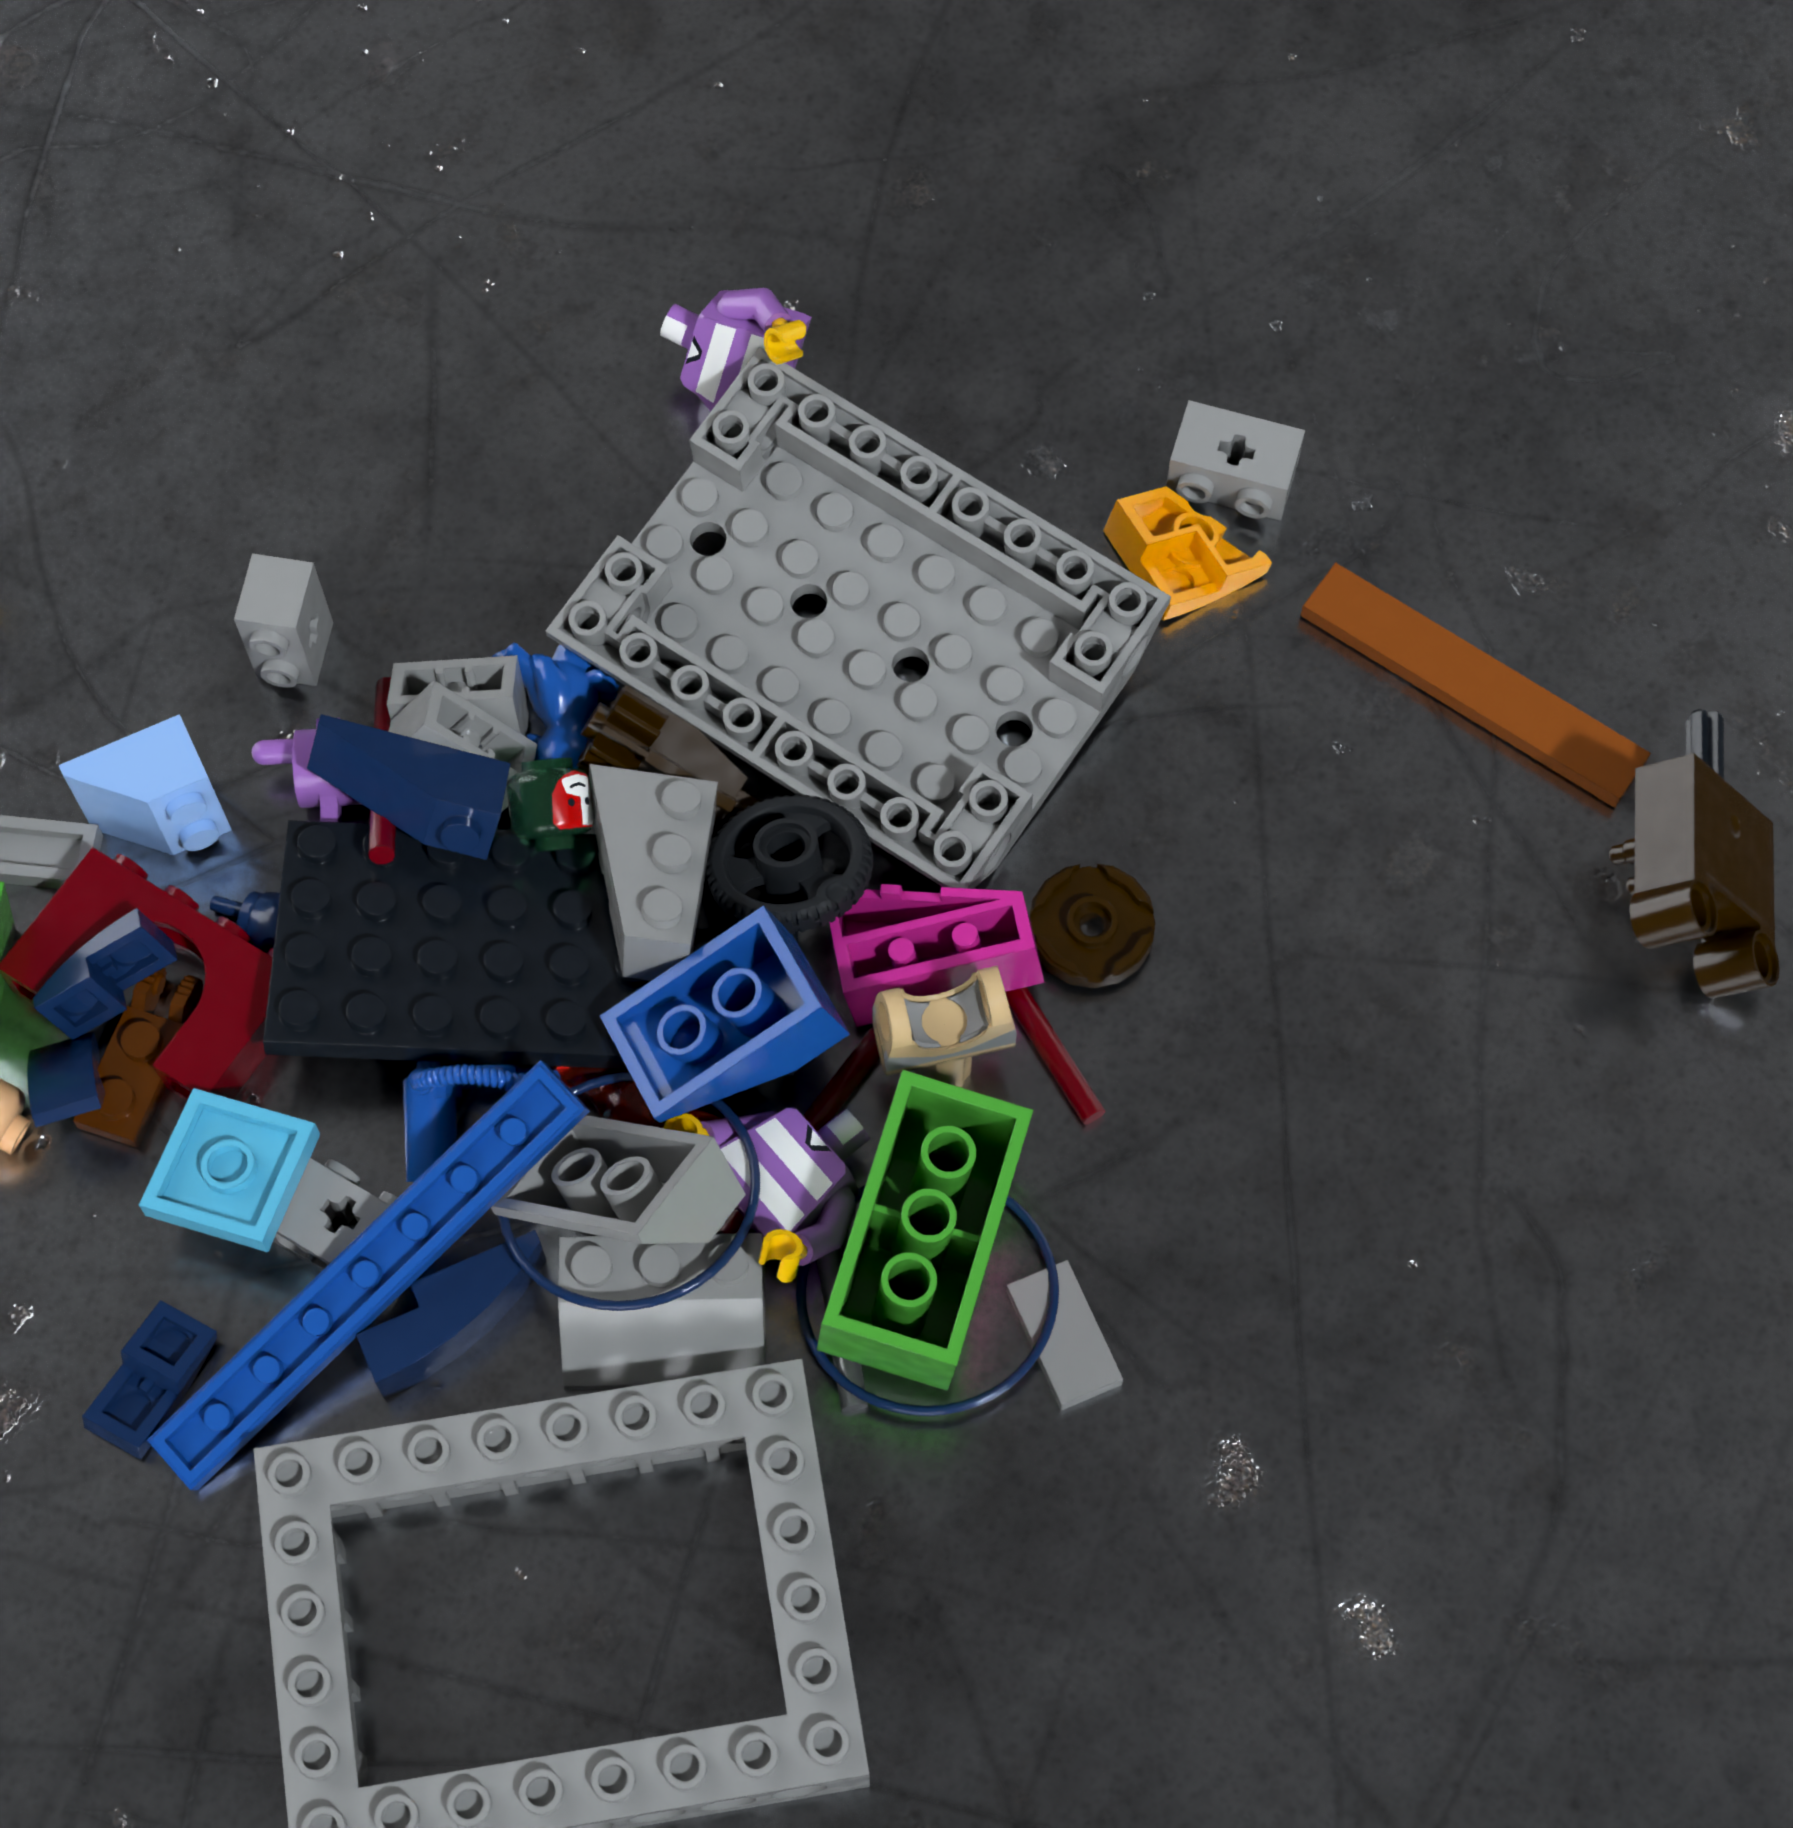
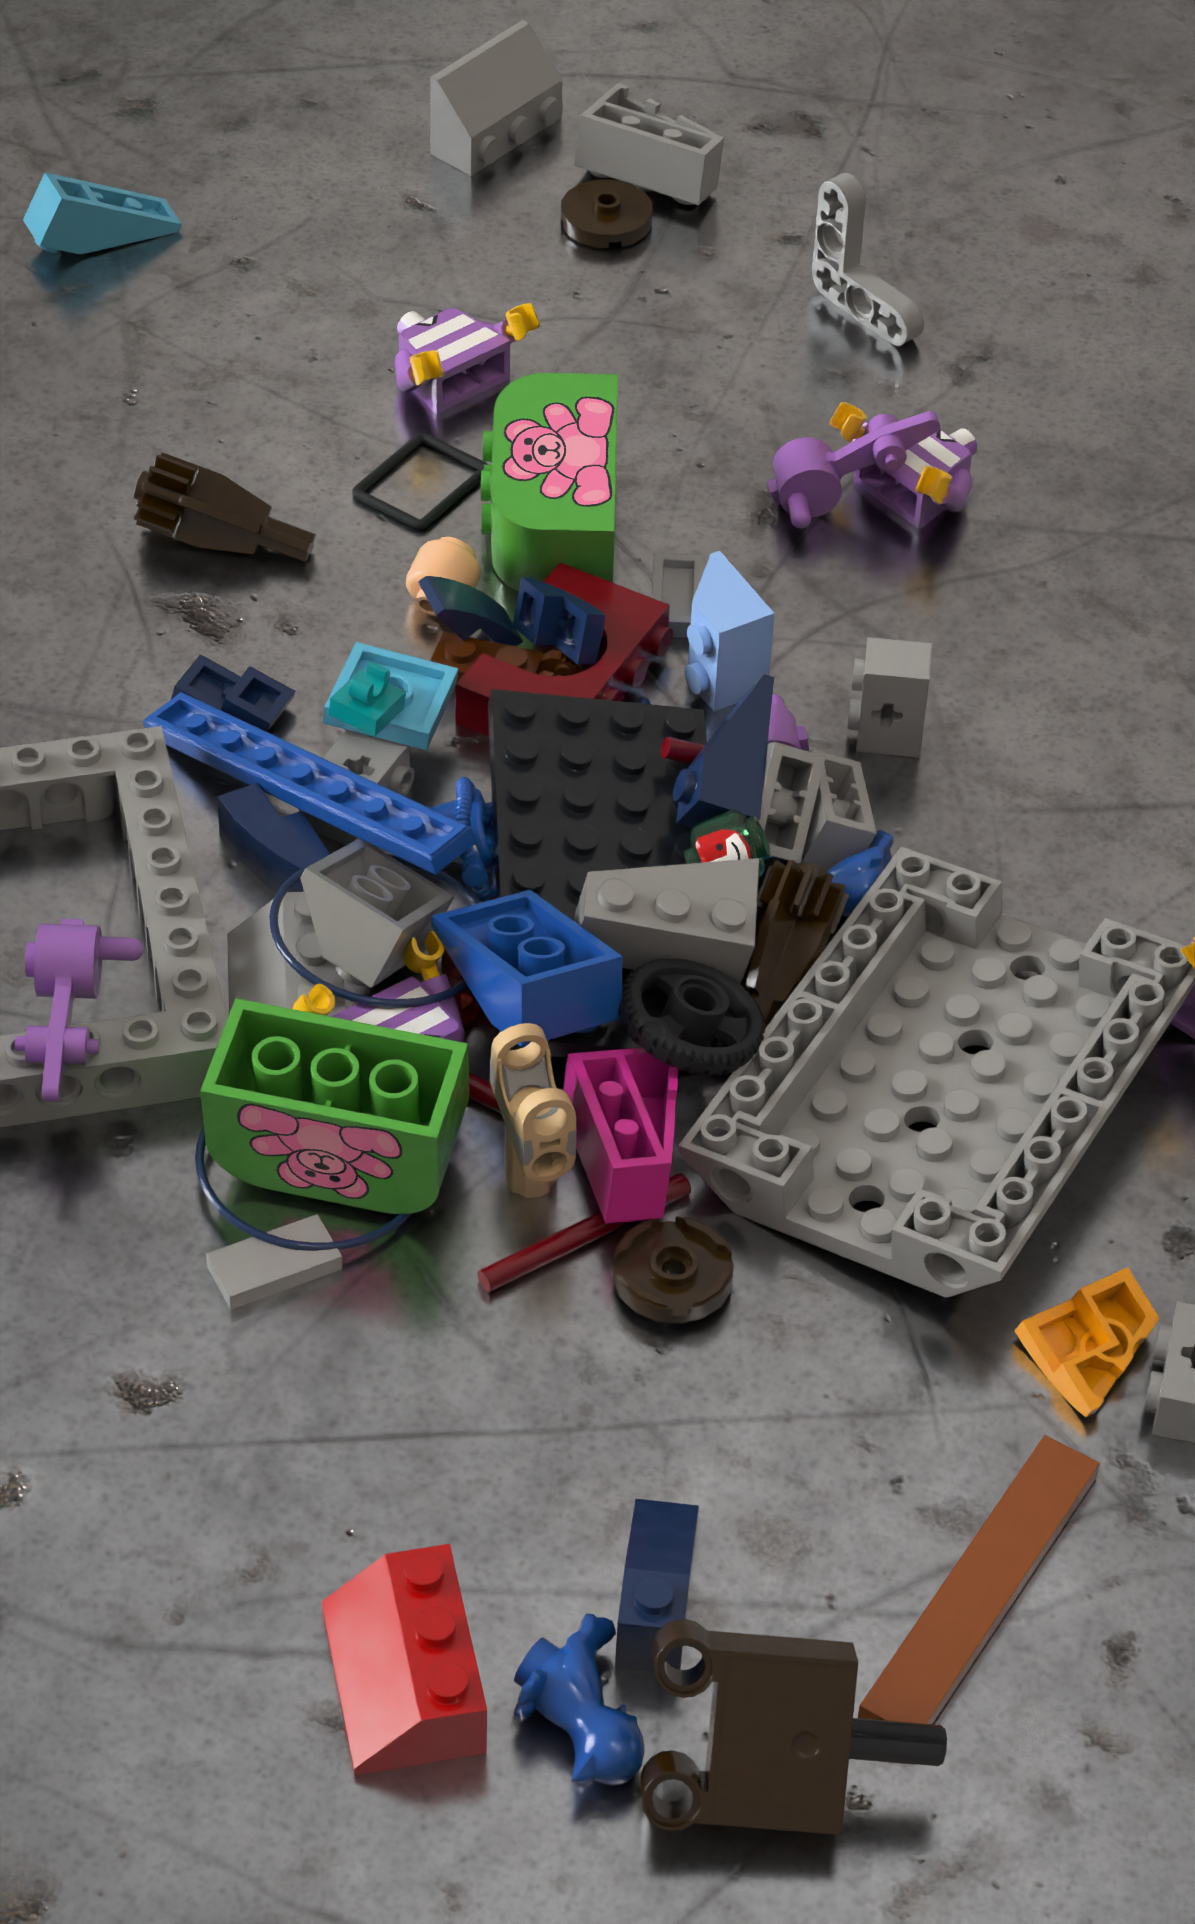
camera: 85 degrees right, 20 degrees down
none -> medium lavender piece [15,918,144,1102]
none -> red slope [321,1544,487,1776]
none -> teal tile [329,661,406,737]
none -> blue animal [513,1613,645,1786]
none -> dark blue slope [615,1499,699,1672]

